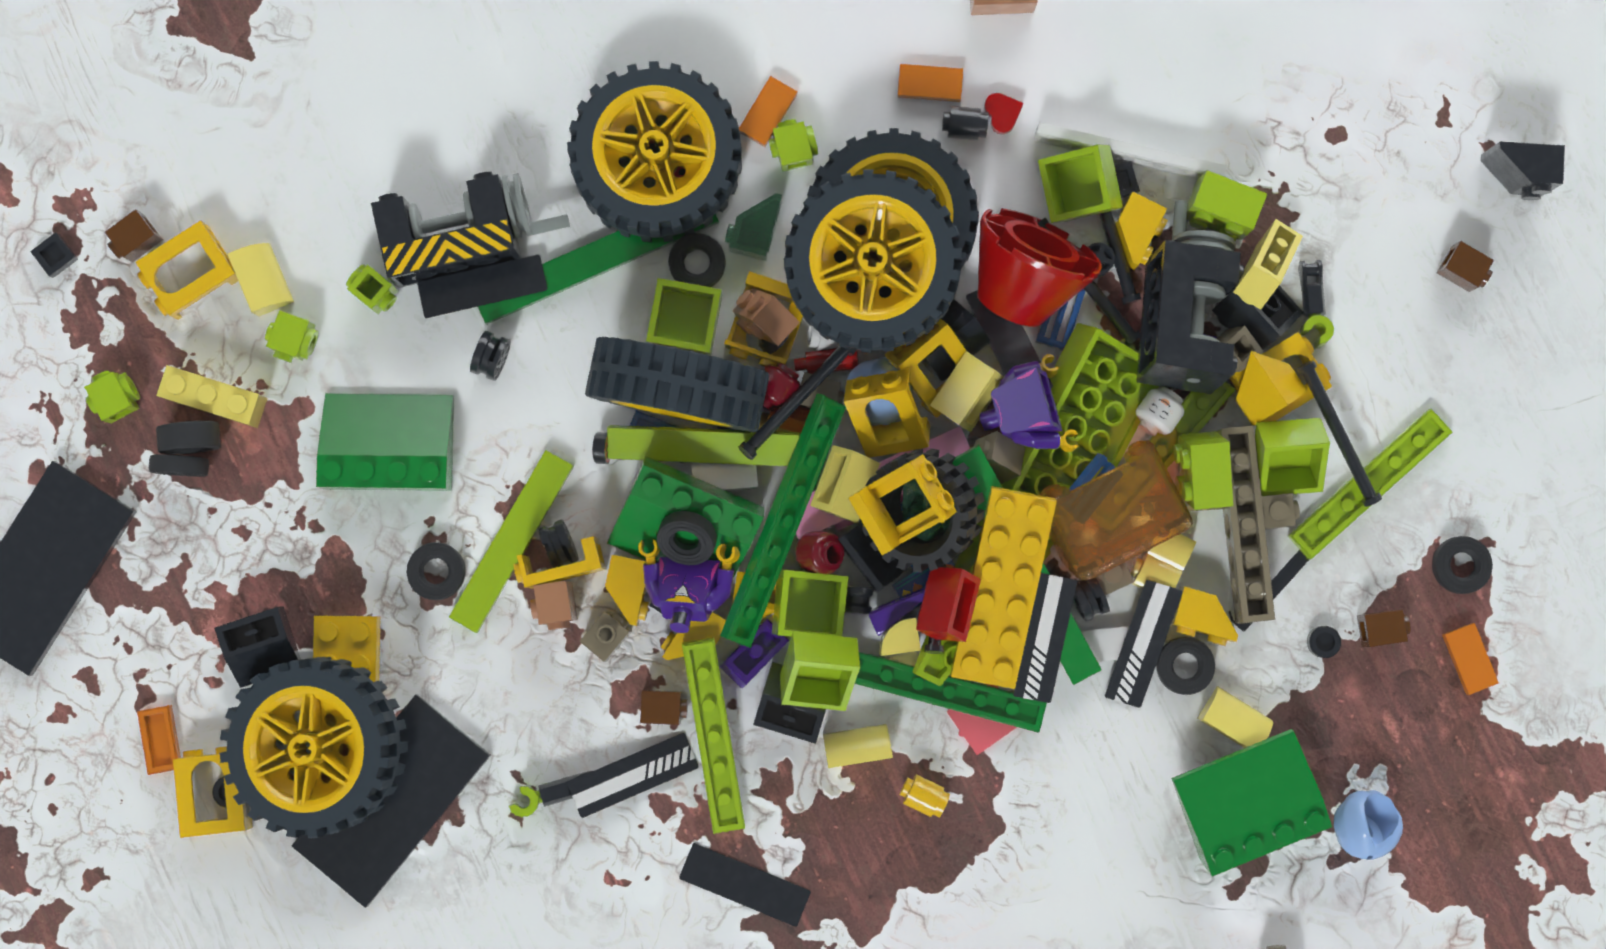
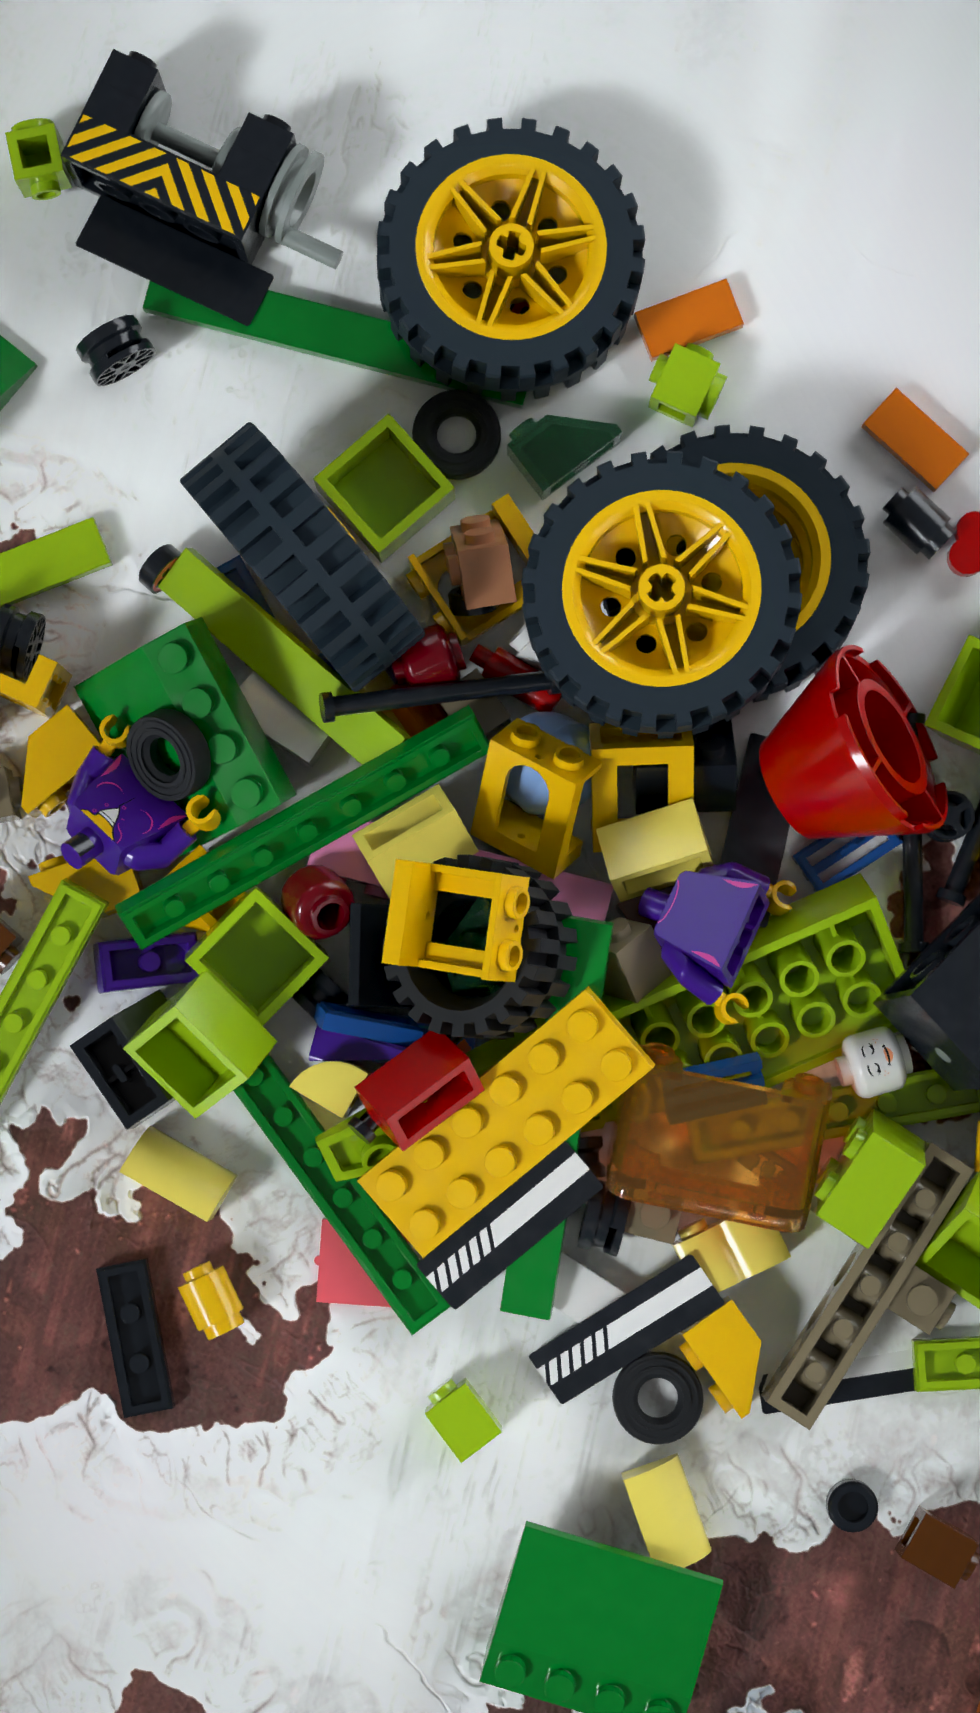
camera: 45 degrees right, 0 degrees up
none -> black tile [96,1258,175,1418]
none -> blue tile [314,1001,424,1046]
none -> lime brick [425,1378,502,1463]

